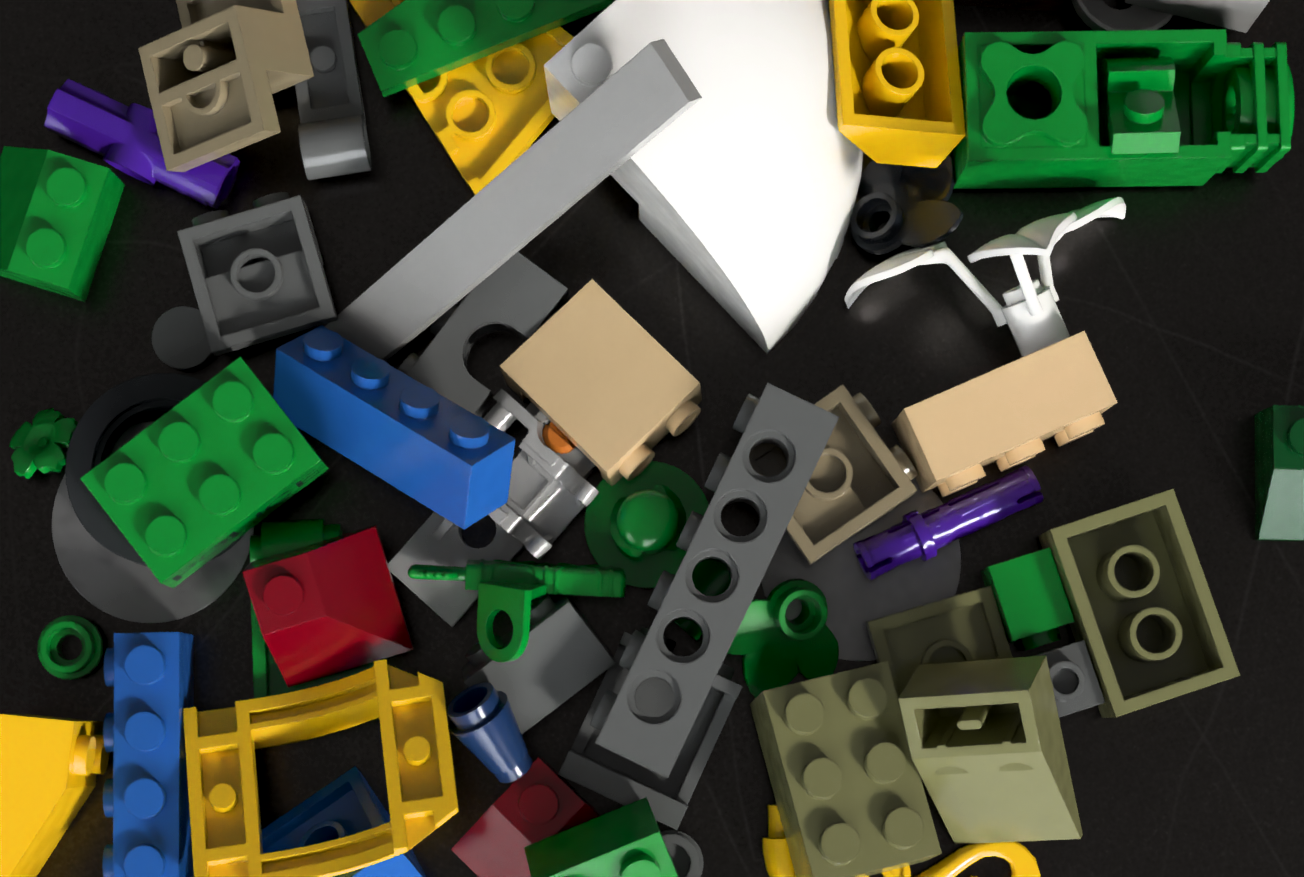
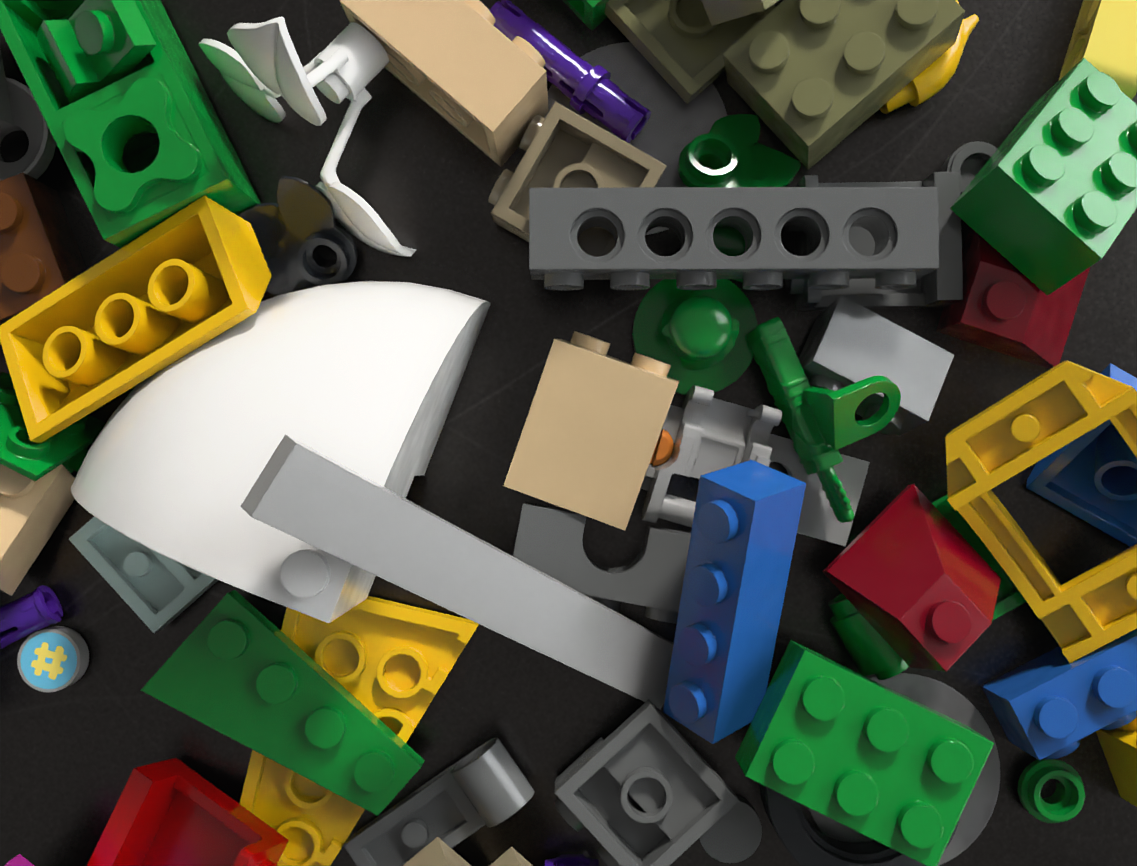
camera: 115 degrees left, 5 degrees up
dark blue cone [447,682,533,783] -> none

